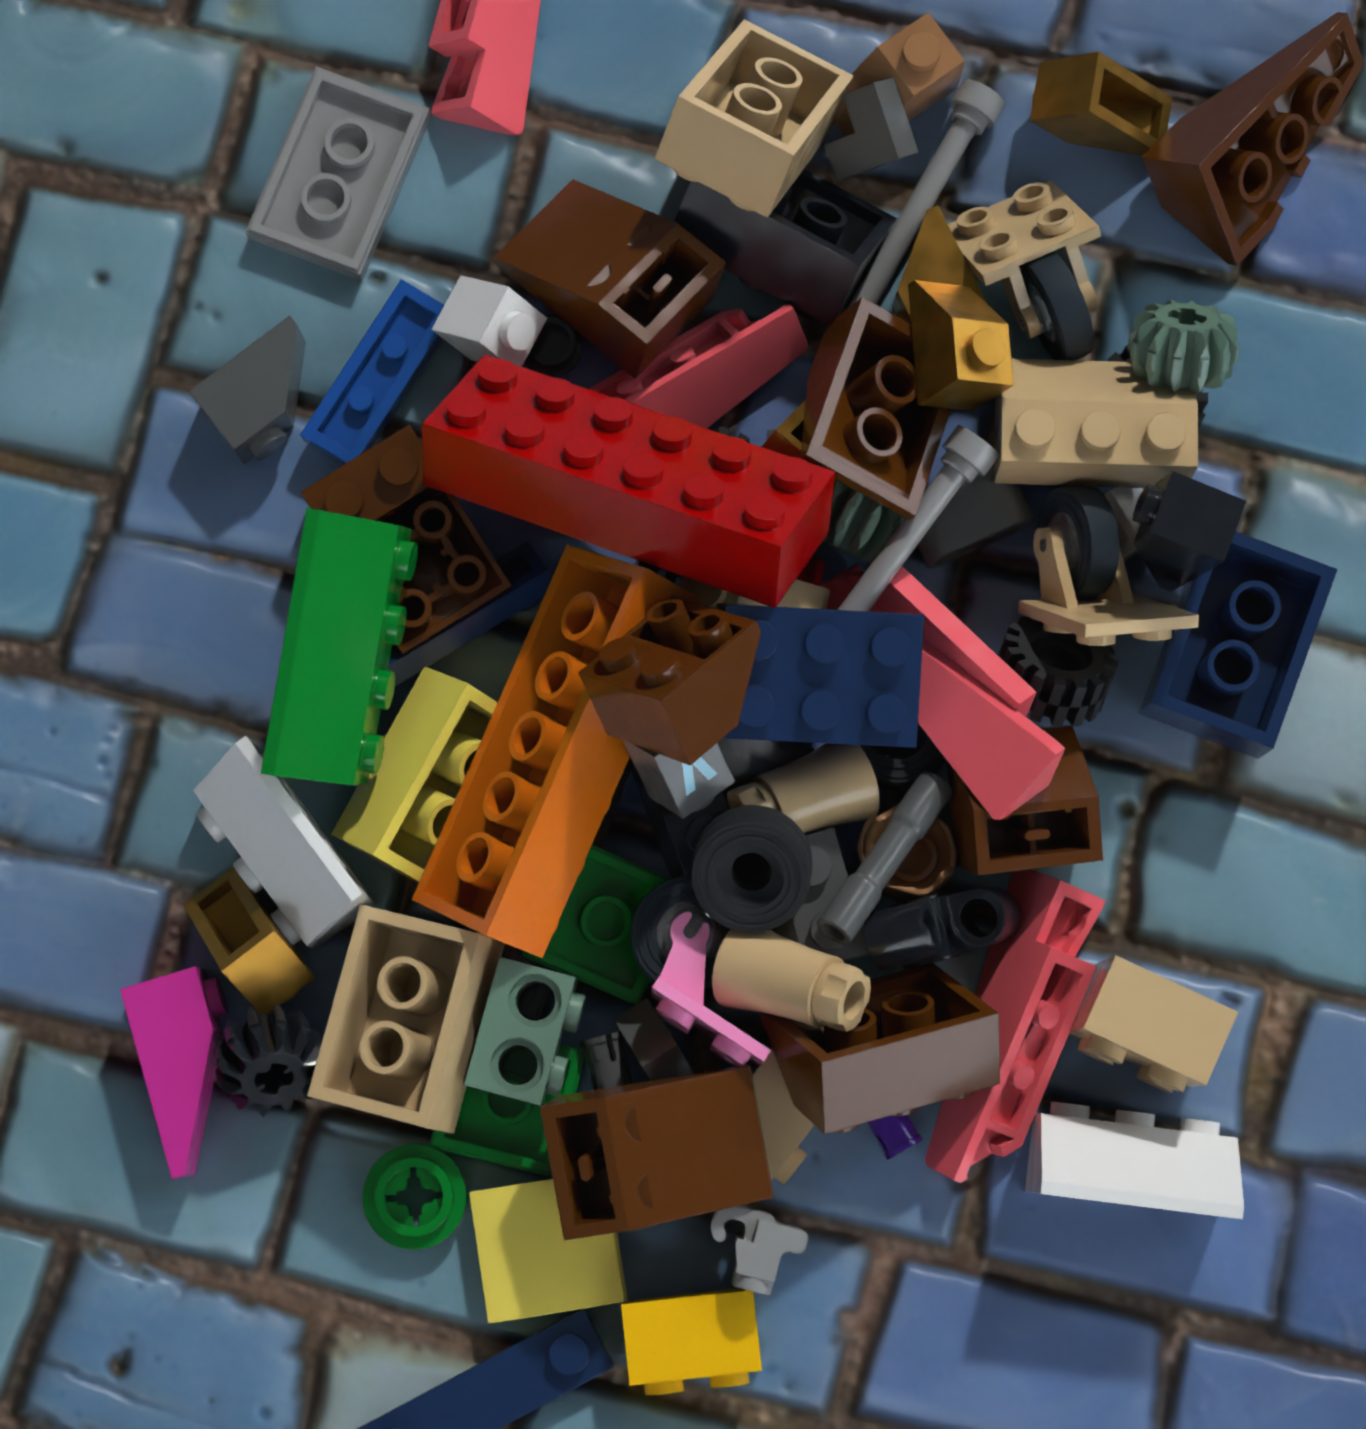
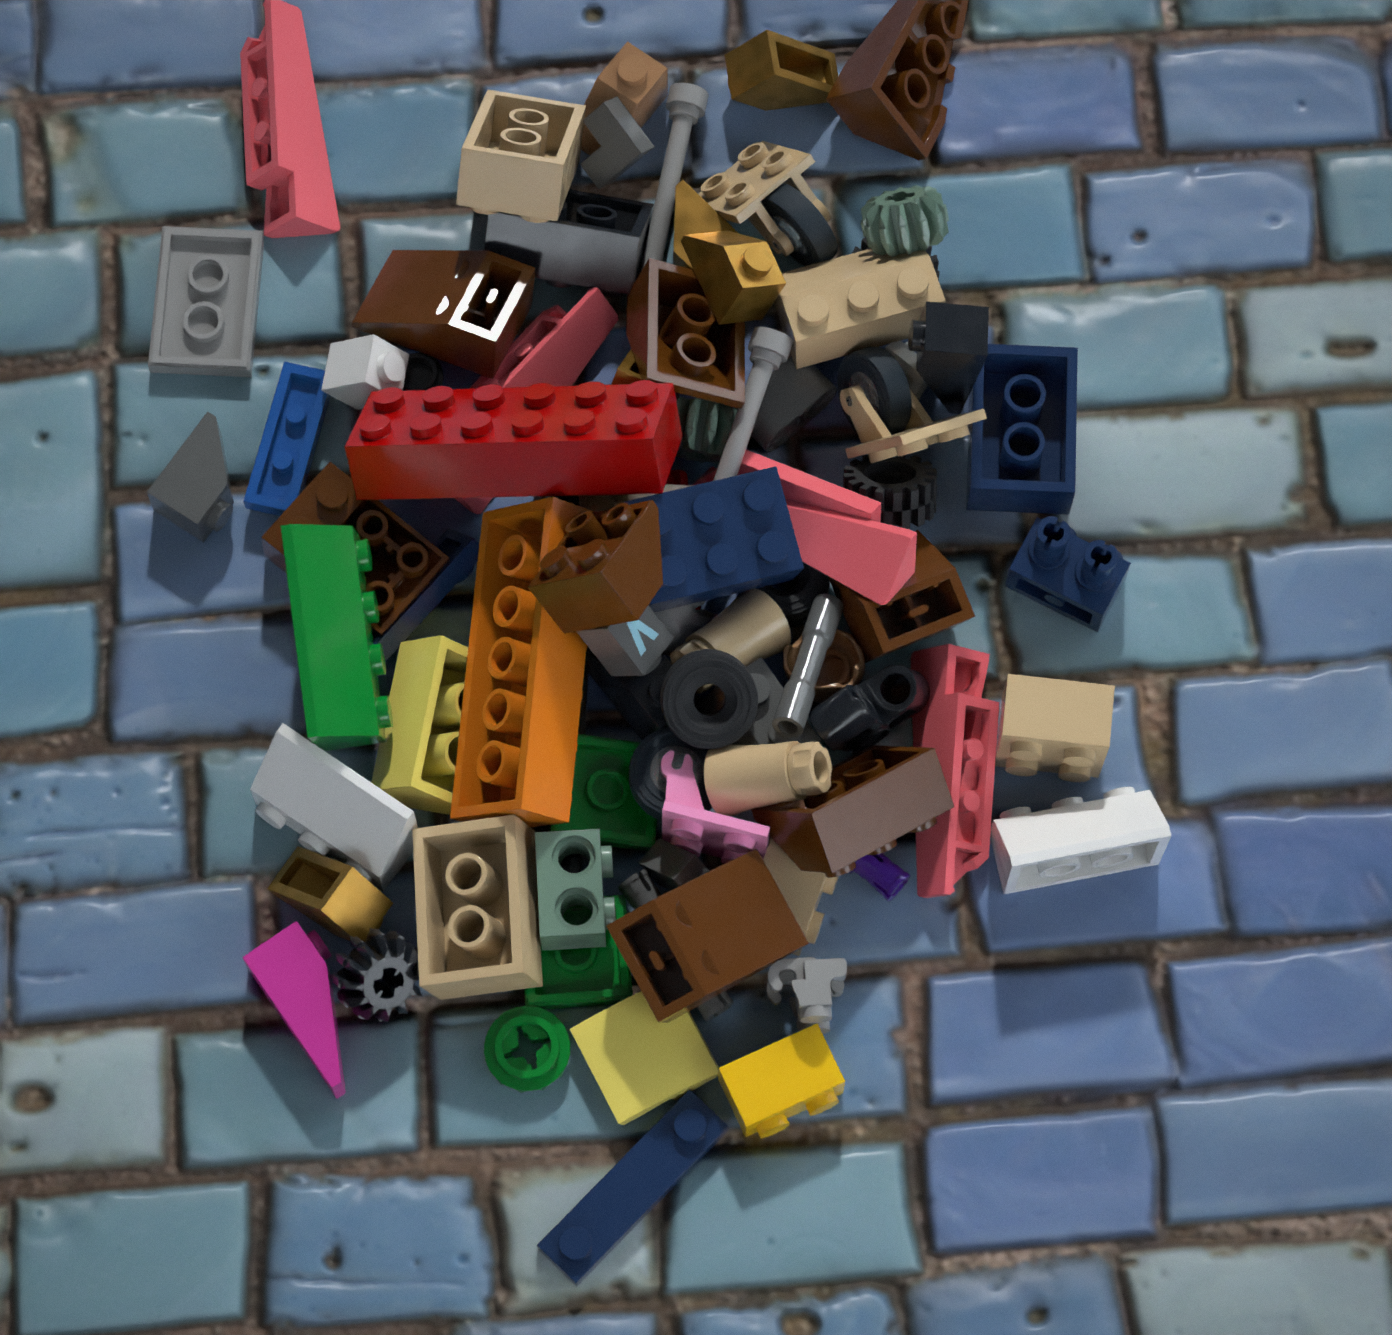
camera: 20 degrees left, 10 degrees down
none -> dark blue brick [1005,516,1131,632]

